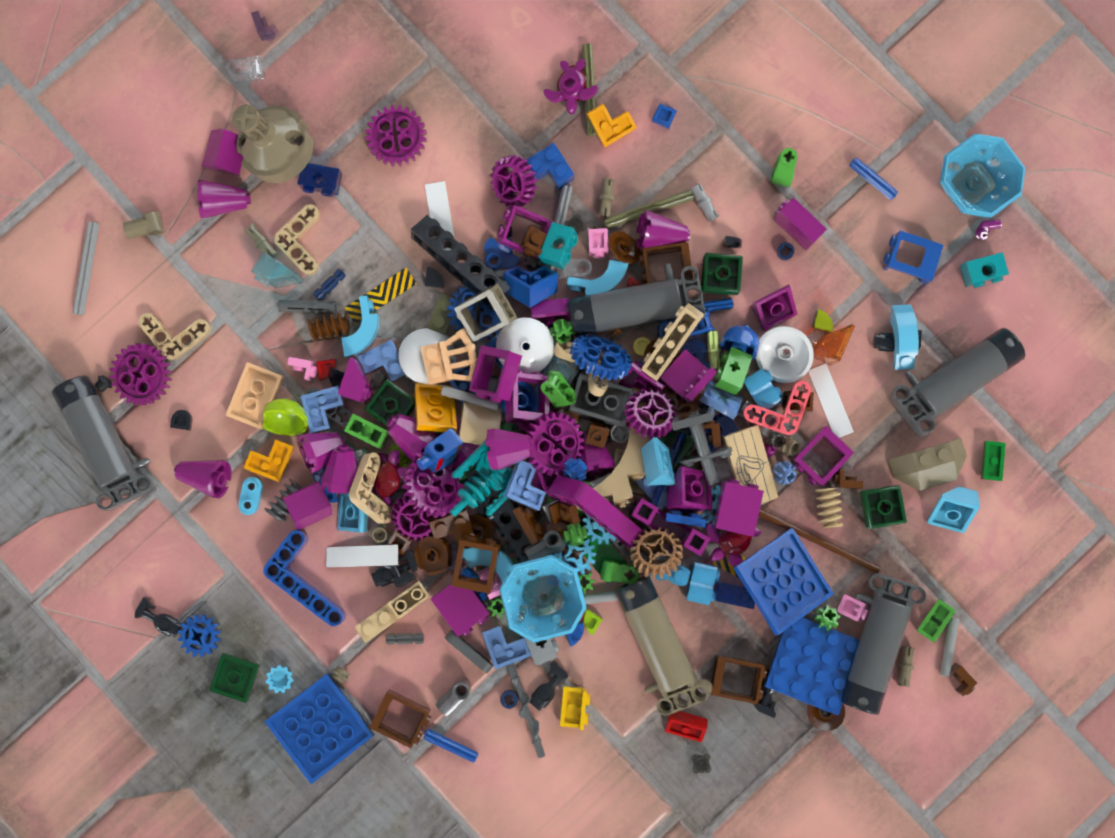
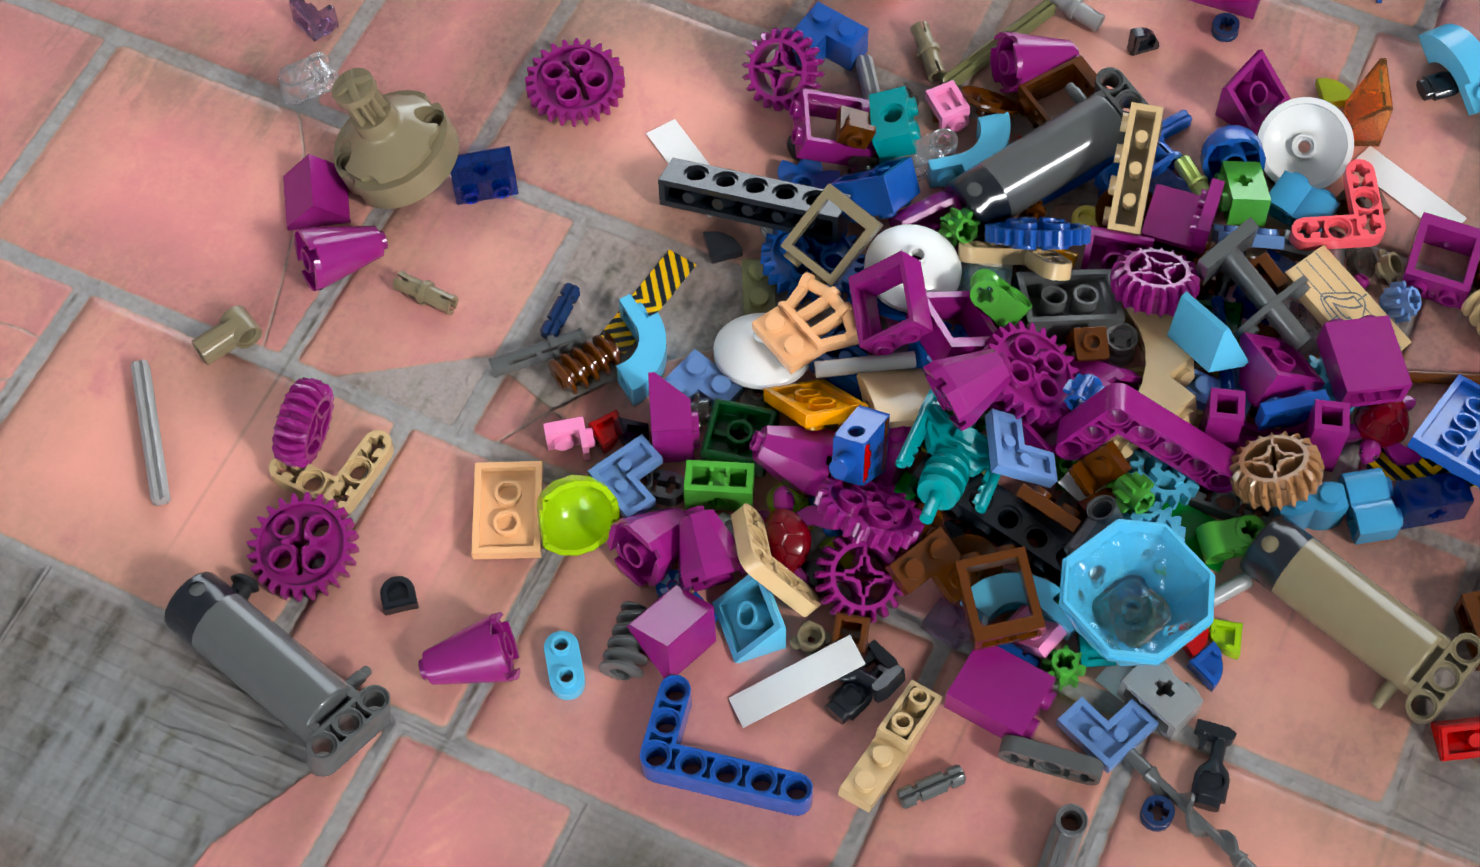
camera: 20 degrees left, 25 degrees down
light orange plate [244,439,295,482] -> none
clear light blue slope [251,252,304,288] -> none
tan beam [274,204,320,276] -> none
reddish brown plate [414,536,452,575] -> none
yellow bracket [560,686,590,730] -> none
dark green brick [701,253,743,295] -> none
none -> magenta gear [272,377,334,468]

